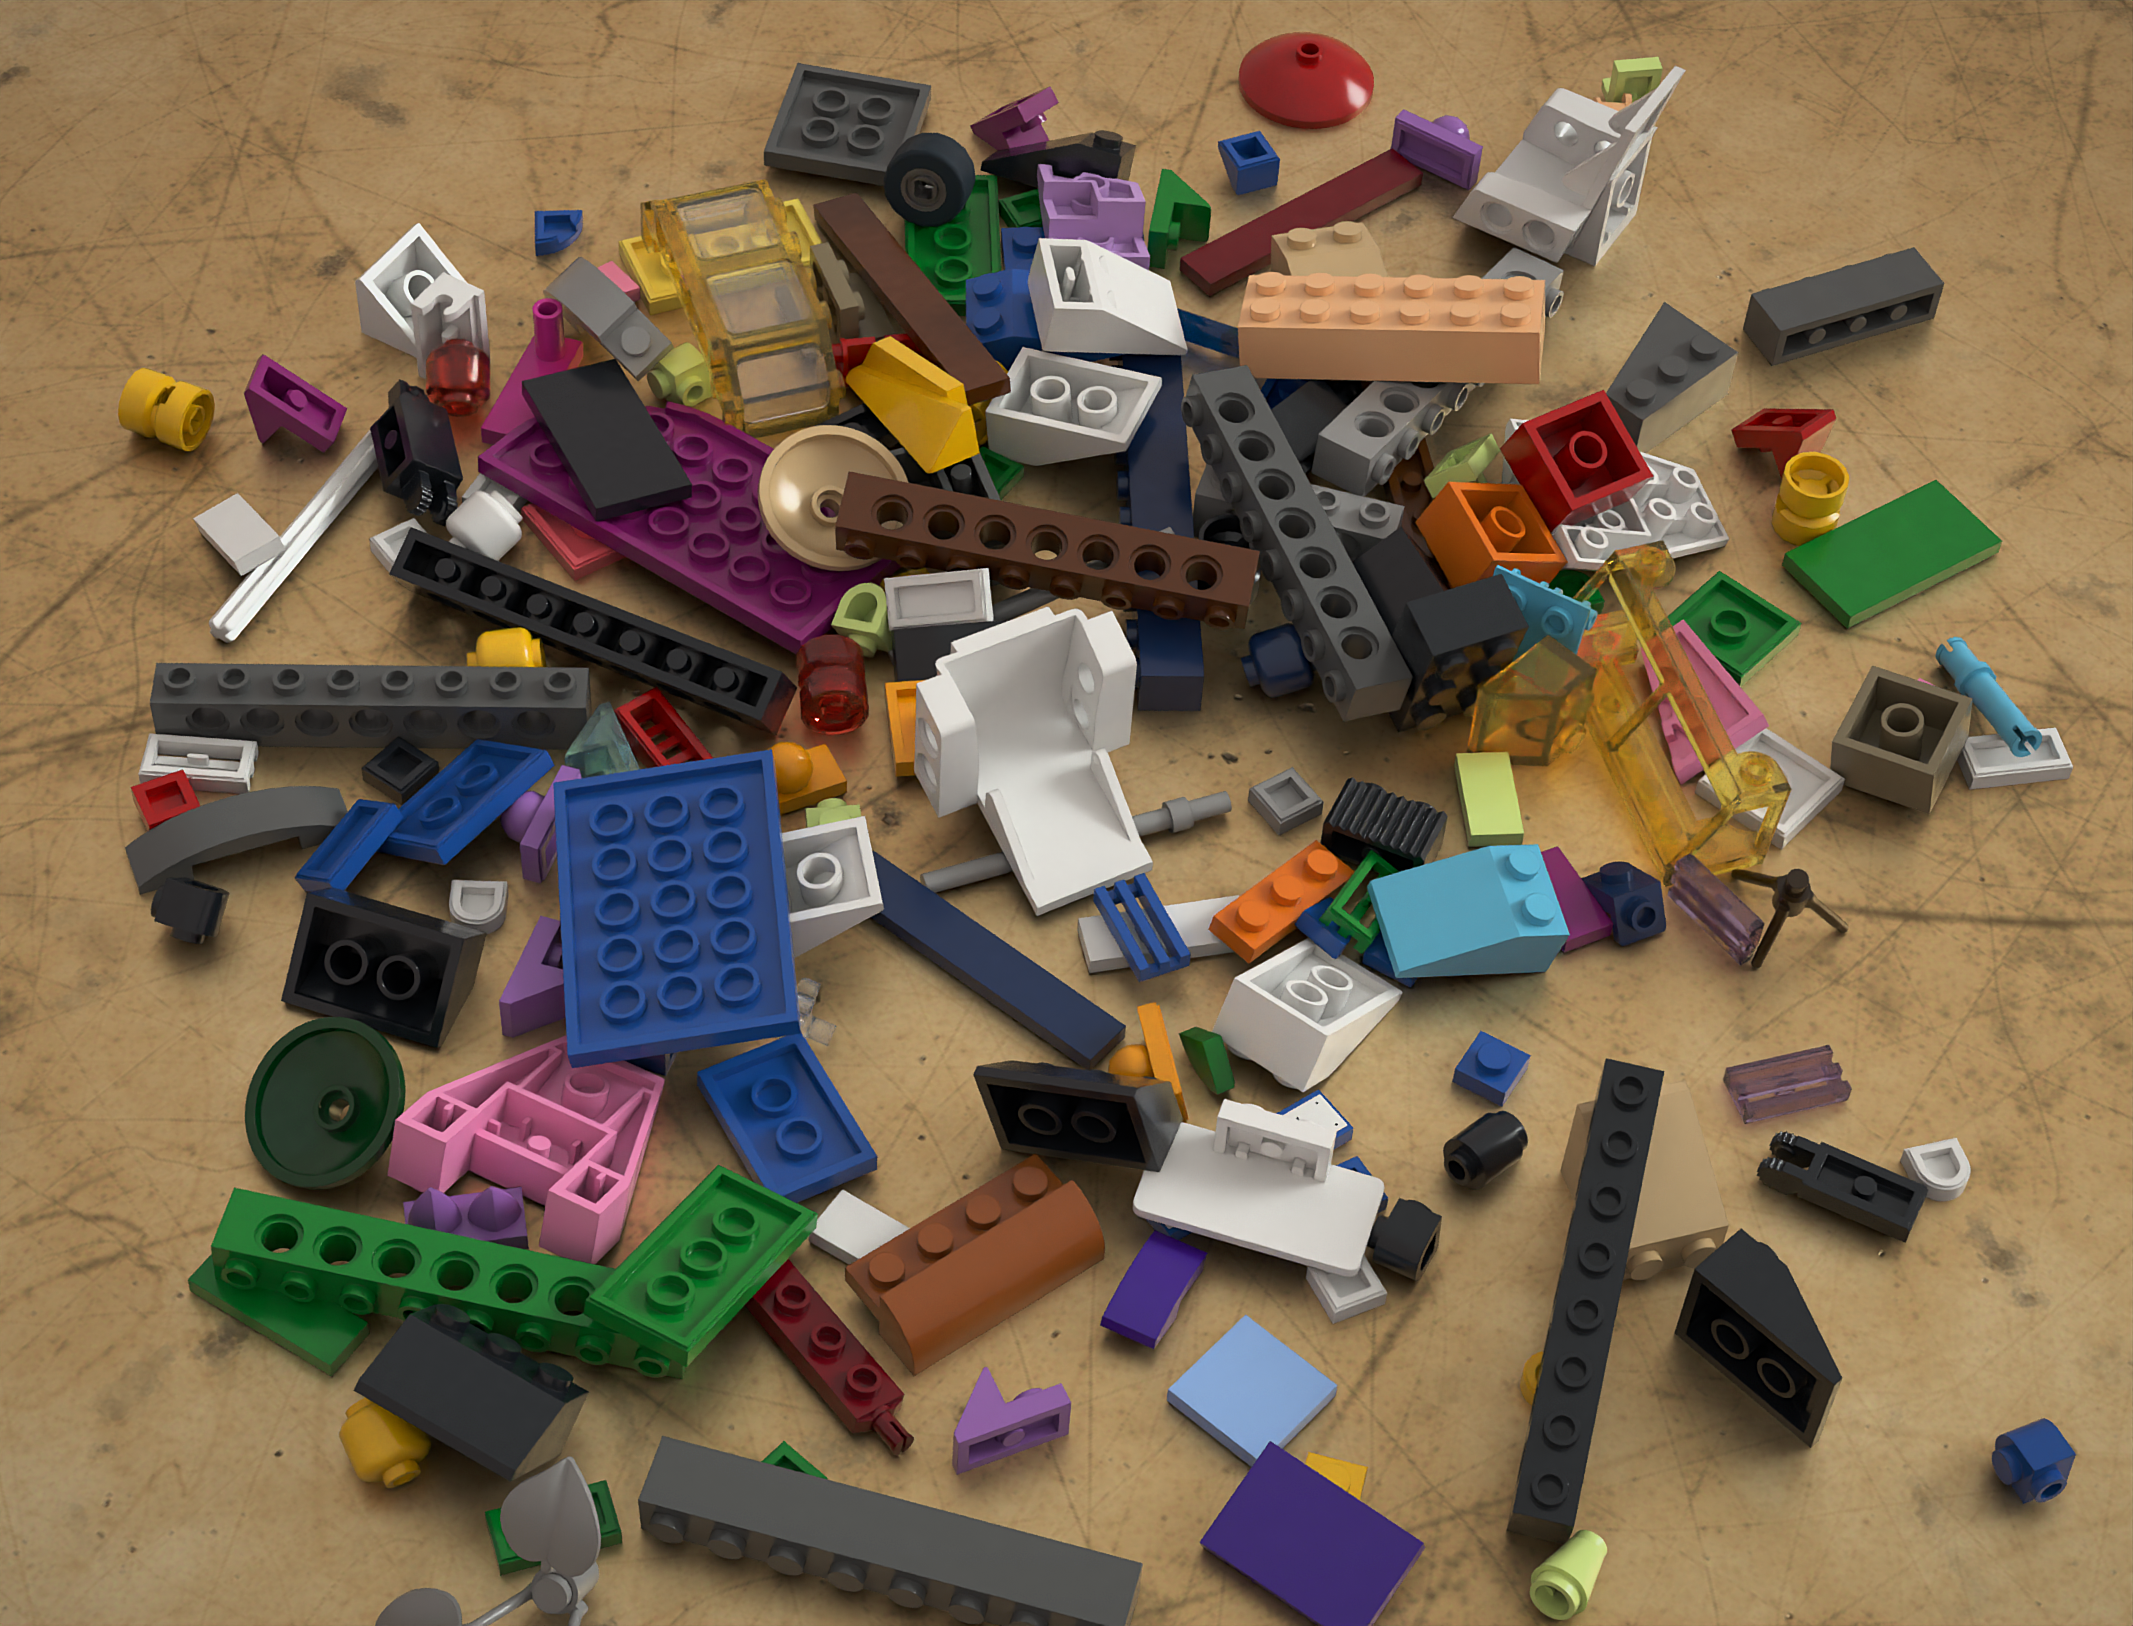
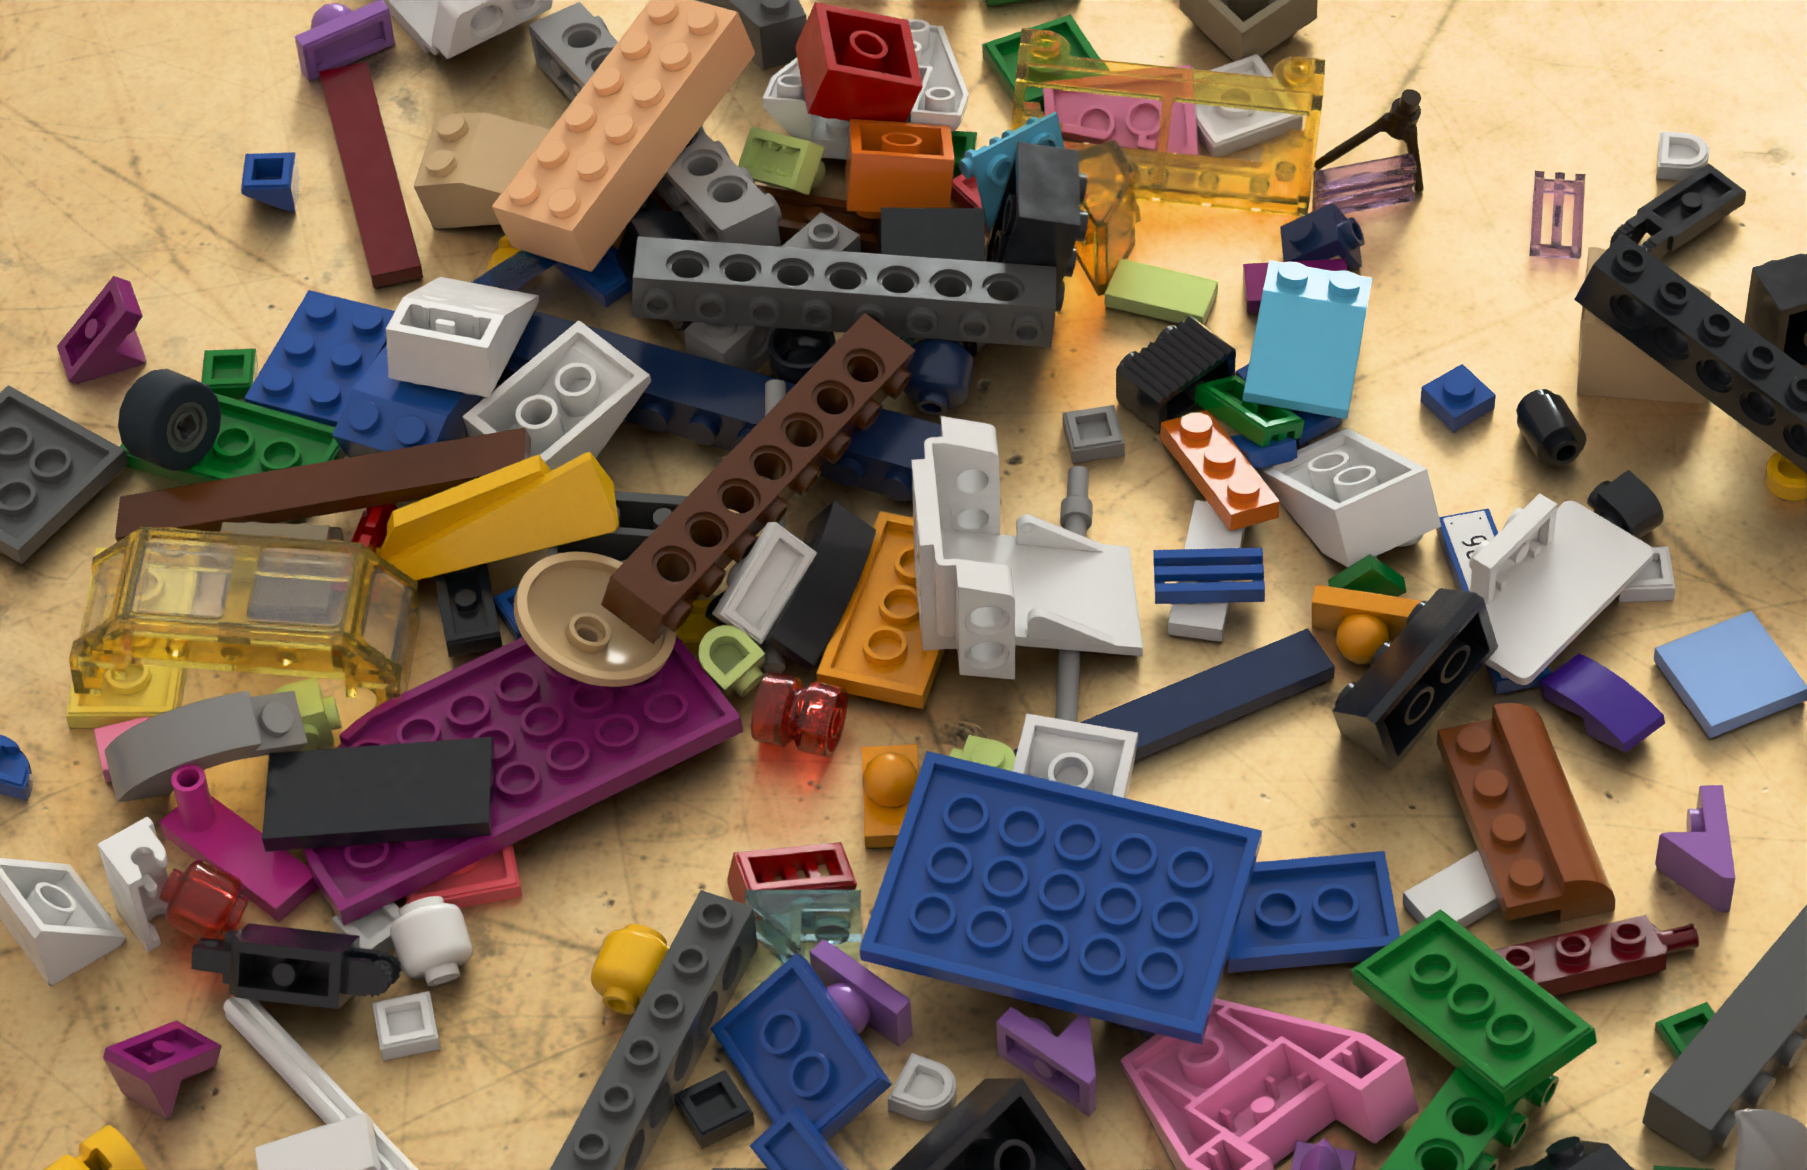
camera: 60 degrees left, 0 degrees up
black brick [389,527,797,735] -> none
black slope [980,130,1136,188] -> none
lavender slope [1037,164,1150,270] -> none
green slope [1147,169,1211,269] -> none
red dish [1238,32,1374,129] -> none

